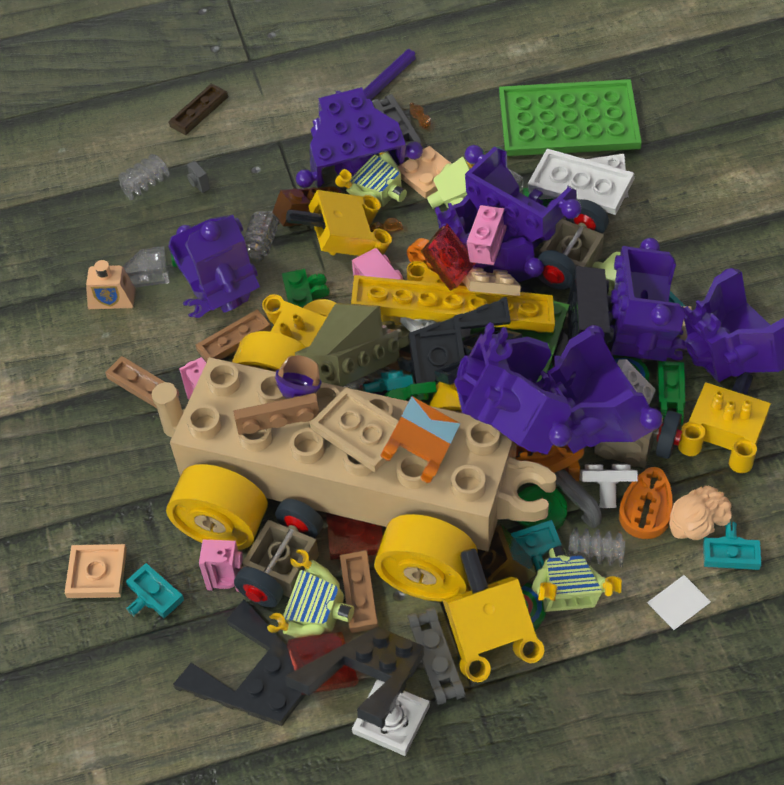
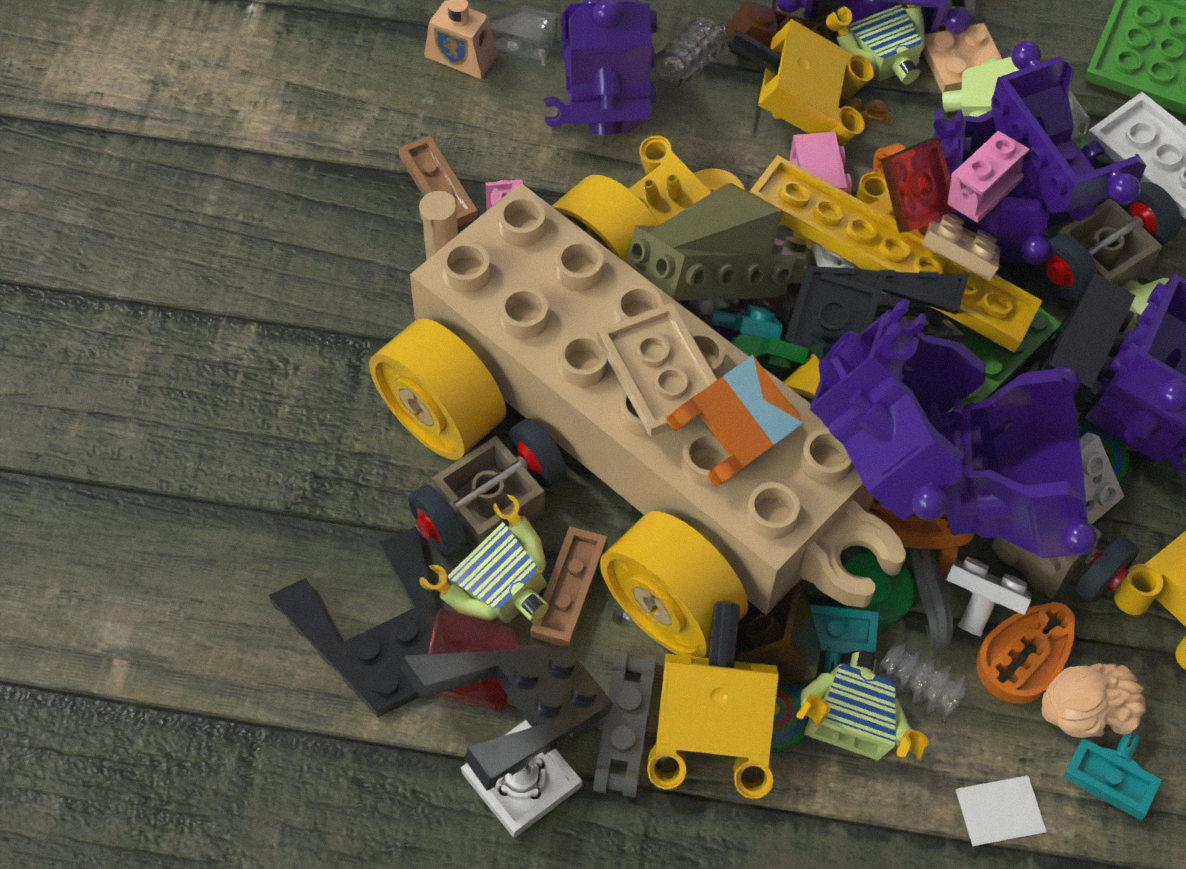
camera: 20 degrees right, 5 degrees up
light nougat plate [65,544,127,598] -> none
teal plate [126,563,184,618] -> none
medium nougat plate [196,309,271,362] -> none
bright pink hinge [199,539,243,592] -> none
medium nougat plate [233,393,319,435] -> none
piece [275,355,322,399] -> none
green hinge [282,269,330,308] -> none
clear red plate [326,512,383,560] -> none
green hinge [658,361,685,425] -> none

